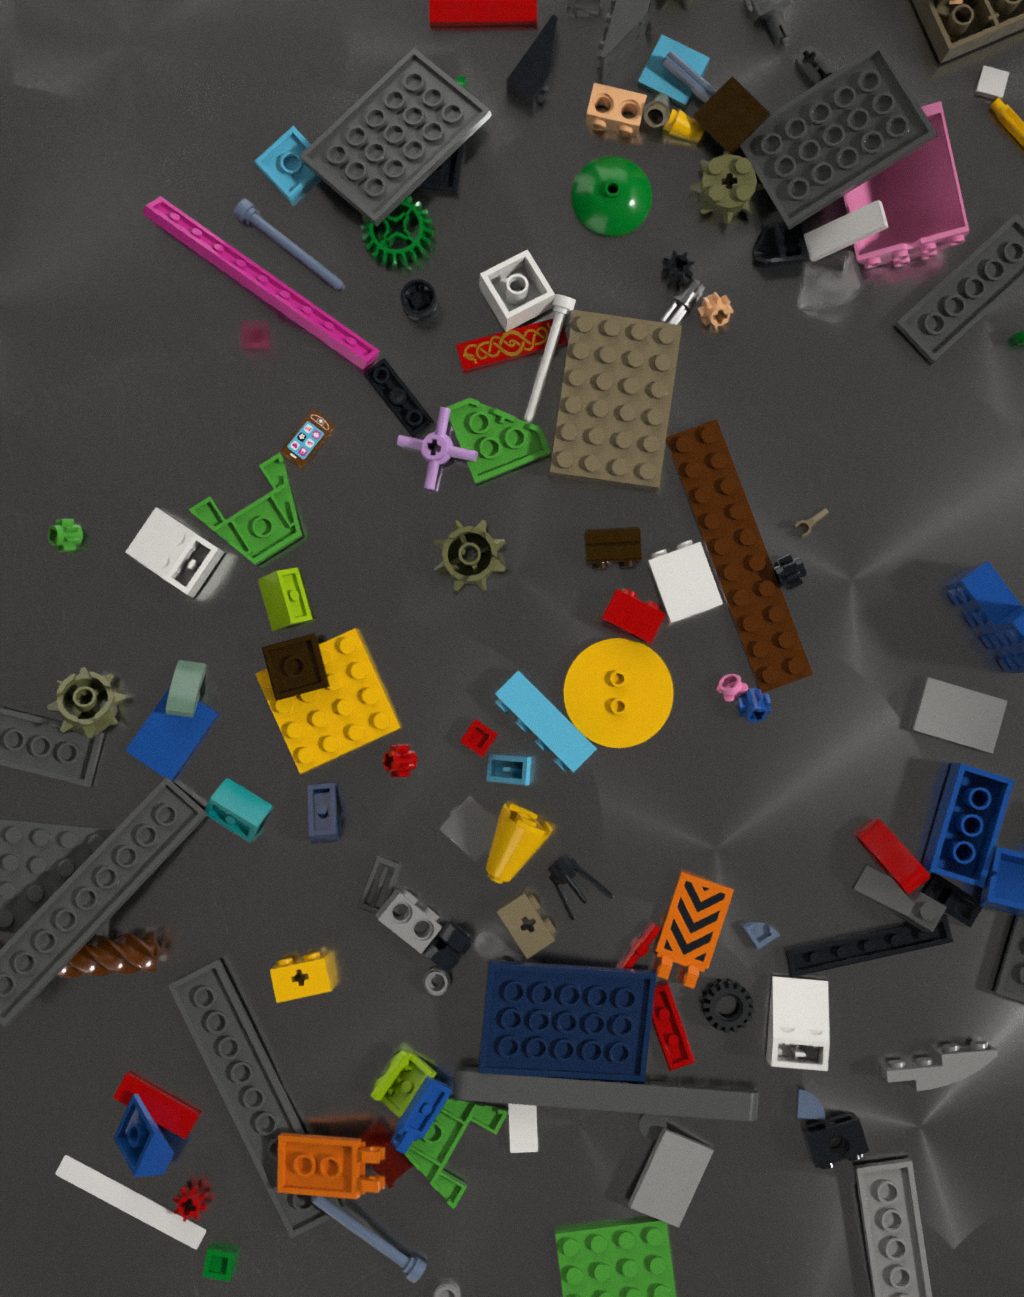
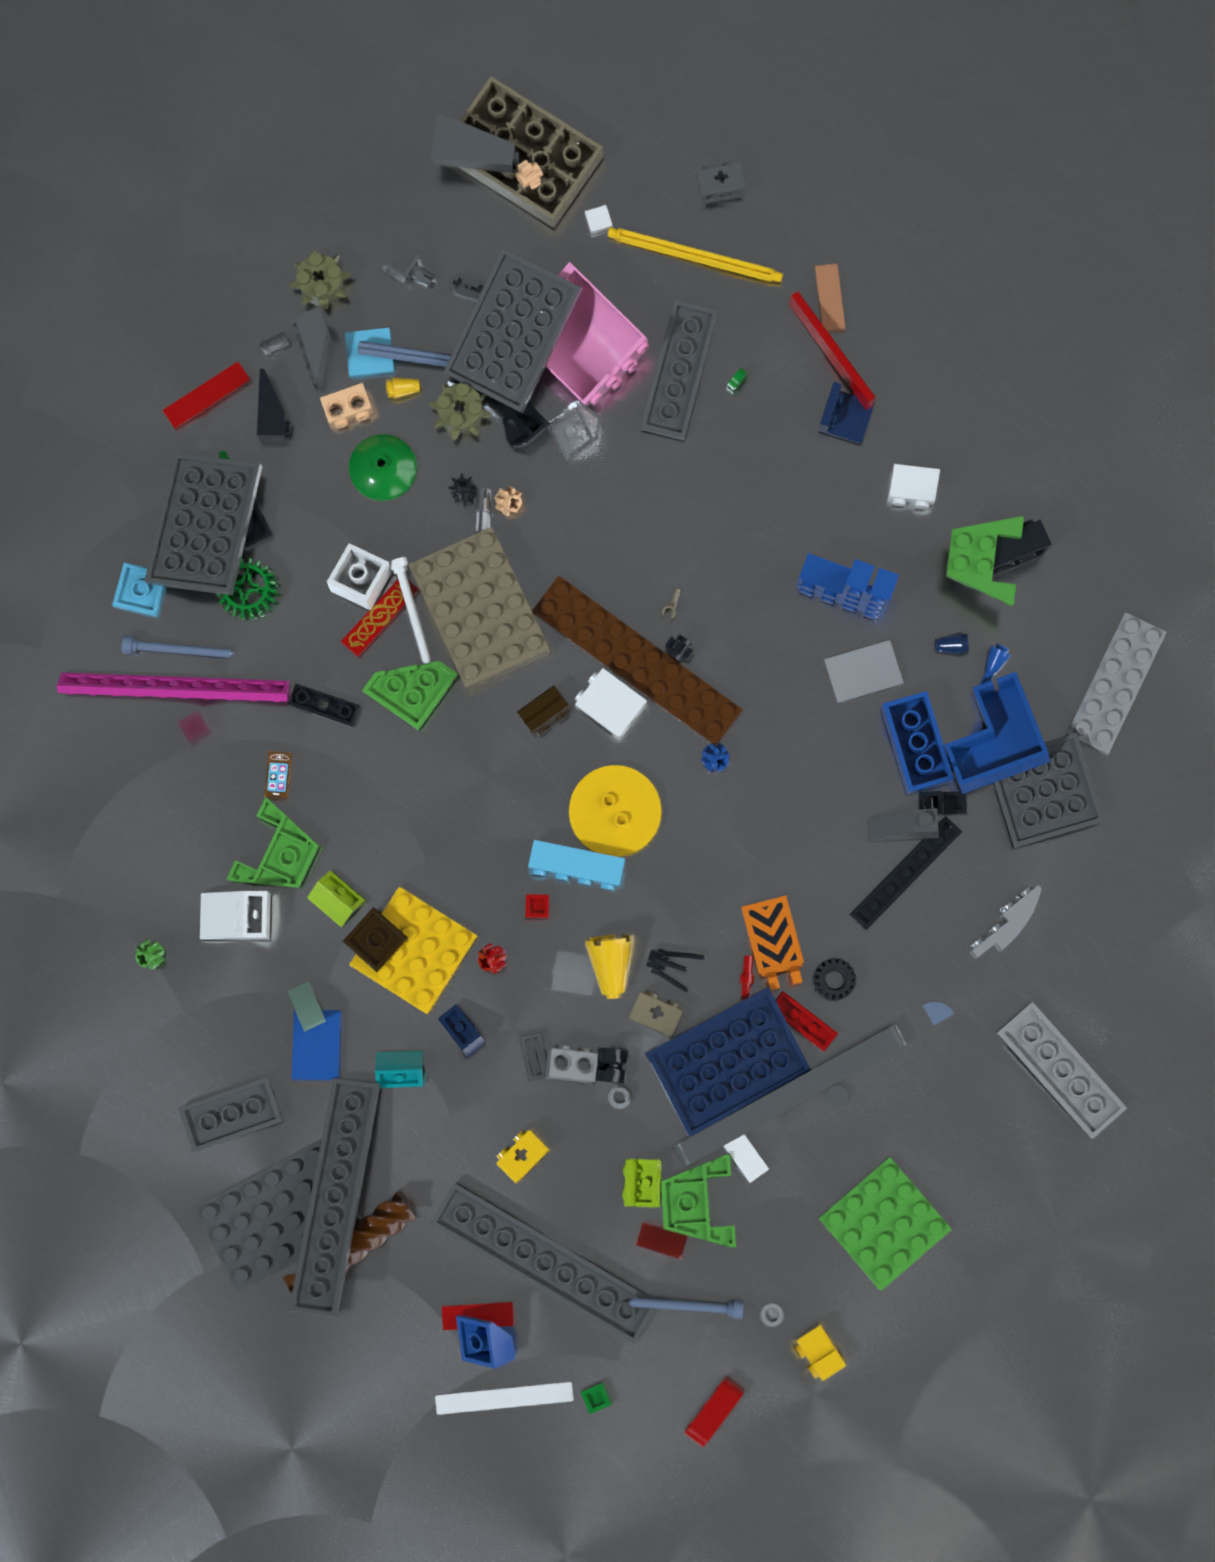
camera: 30 degrees left, 5 degrees down
olive brick [47,667,126,739] -> none
red gear [173,1184,209,1222] -> none
orange tile [277,1133,385,1199] -> none
blue hinge [390,1075,452,1154] -> none
lavender bar [397,407,478,490] -> none
black wheel [400,279,438,324] -> none
olive brick [434,520,506,591] -> none
medium azure slope [486,754,531,785] -> none
red brick [600,587,666,645] -> none
light grey tile [628,1127,714,1228] -> none
dark tan cone [643,93,670,127] -> none
dark brown tile [692,76,771,155] -> none
bright pink plate [717,674,748,702] -> none
sand blue tile [741,921,780,950] -> none
white slope [766,976,830,1071] -> none
black brick [801,1113,870,1169] -> none
white tile [804,200,889,262] -> none
red beam [856,819,930,895] -> none

